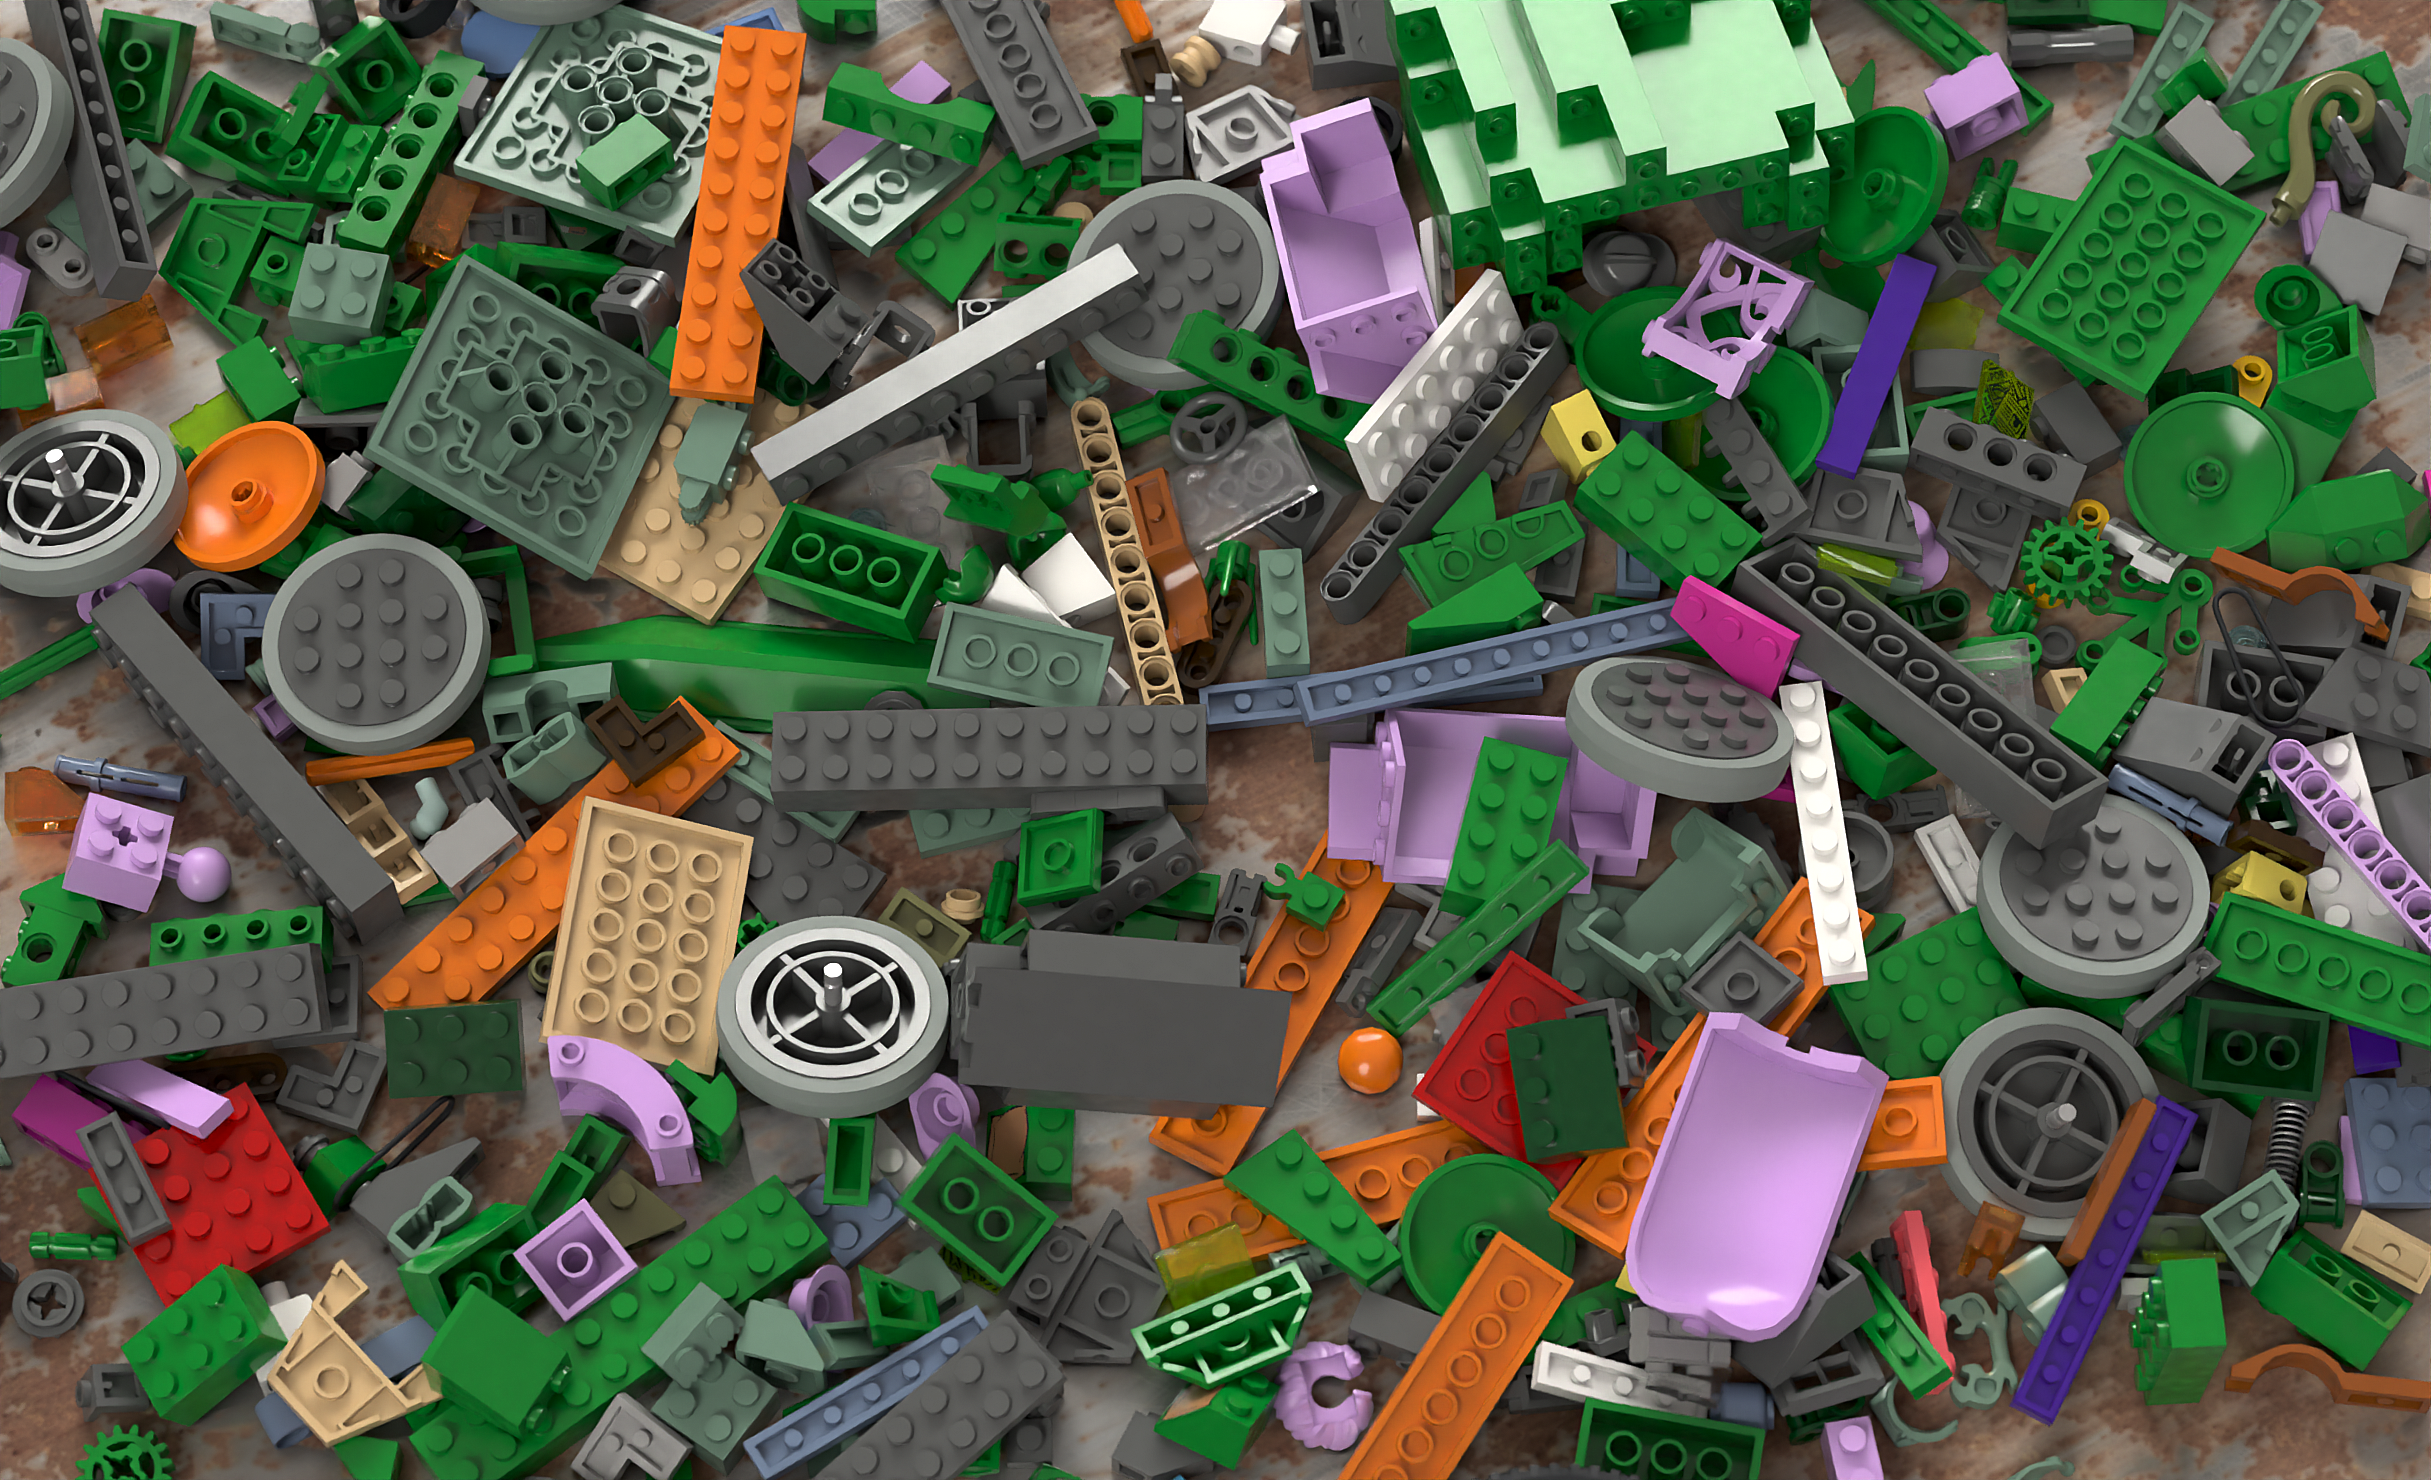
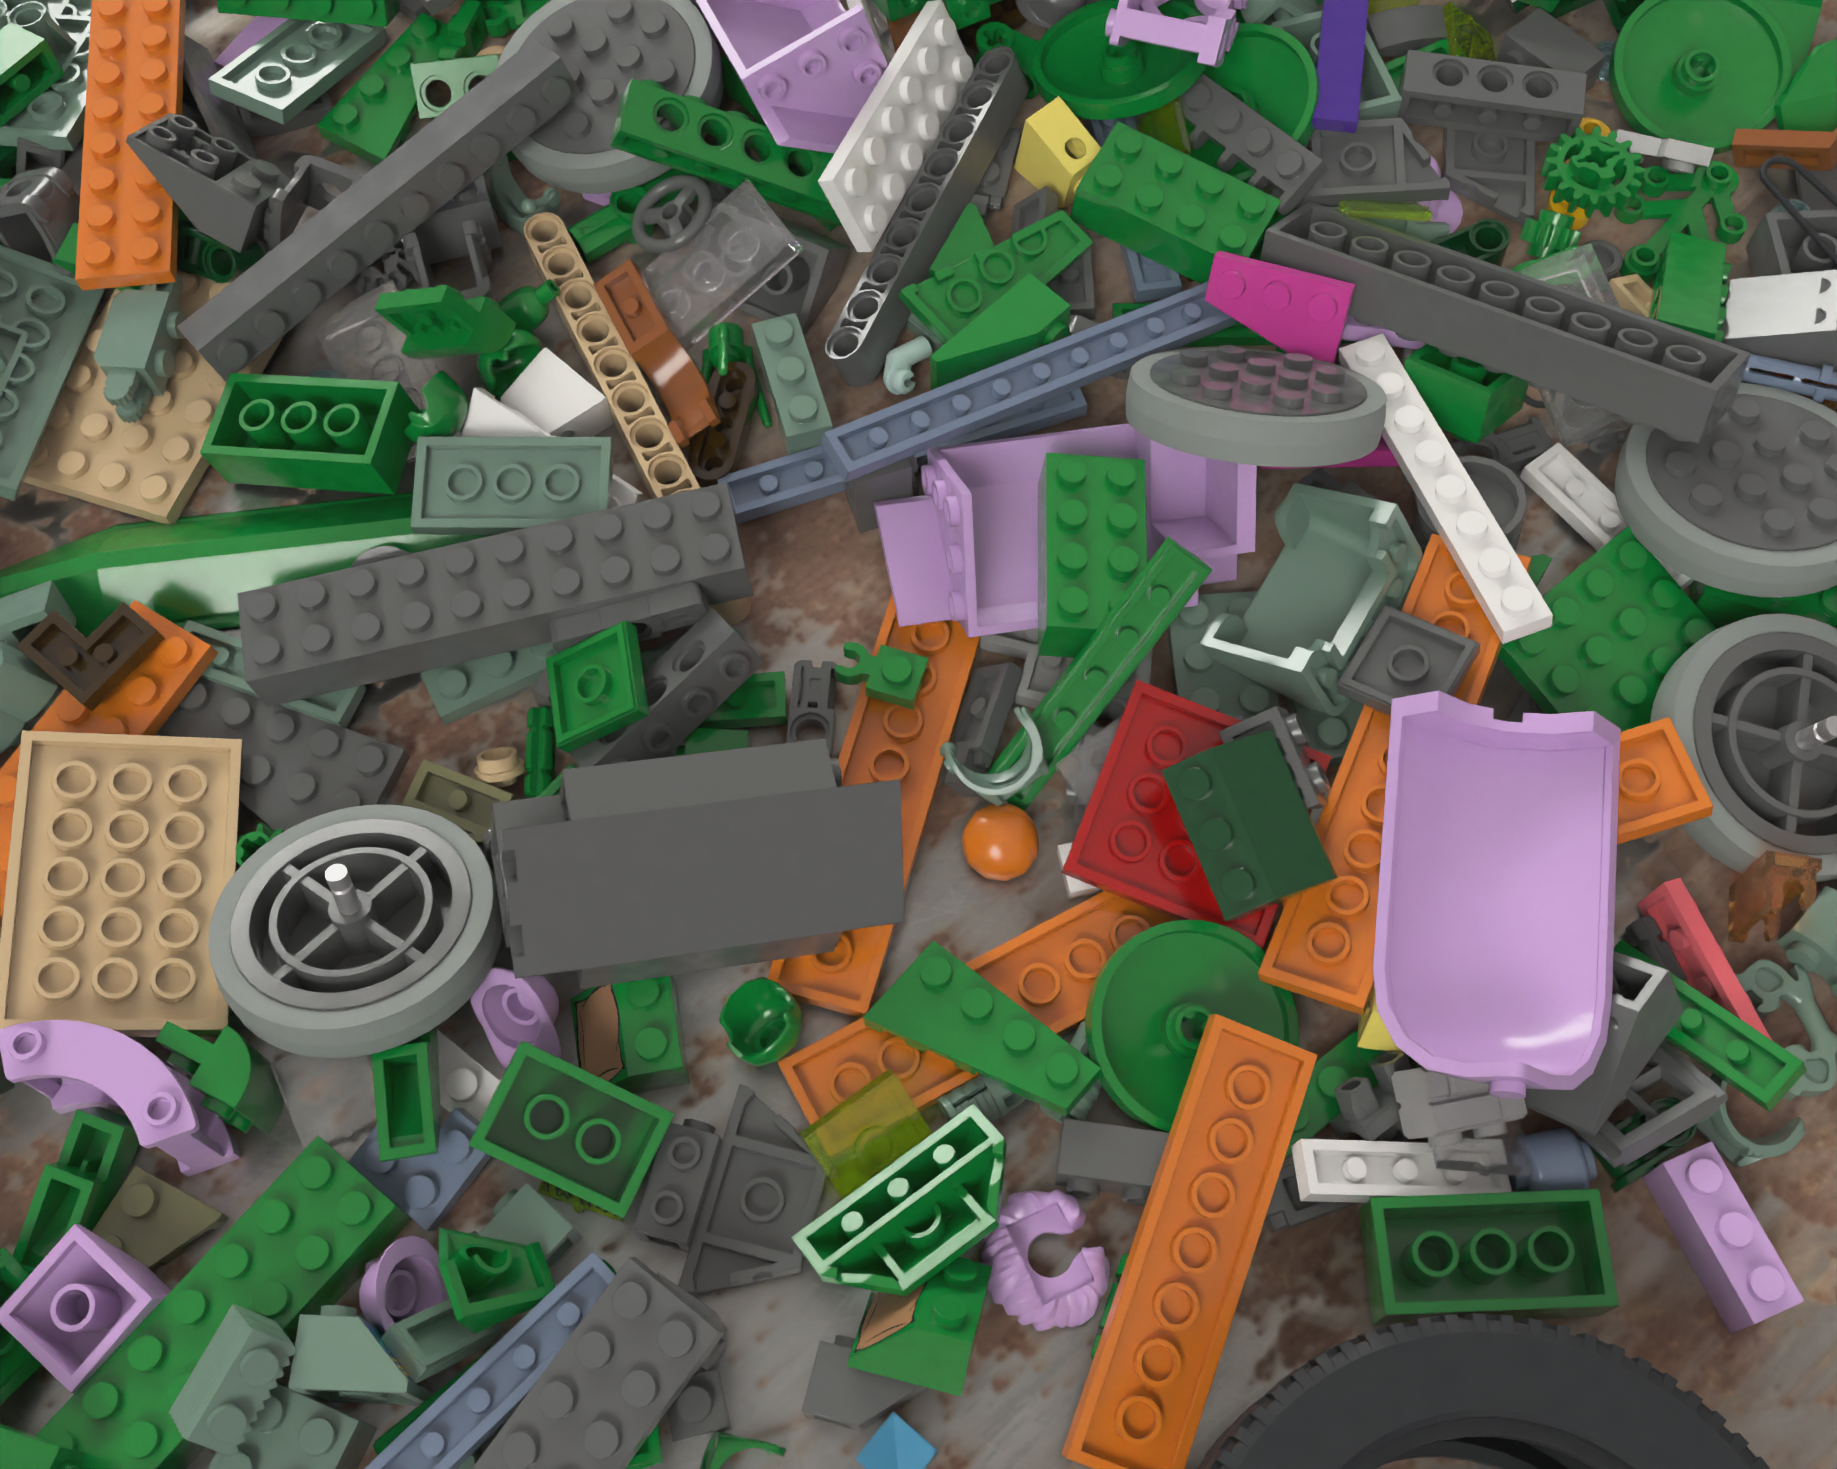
camera: 10 degrees left, 0 degrees up
none -> green hair [719,977,803,1067]
none -> light aqua arm [883,336,932,395]
none -> sand green helmet [940,706,1049,807]

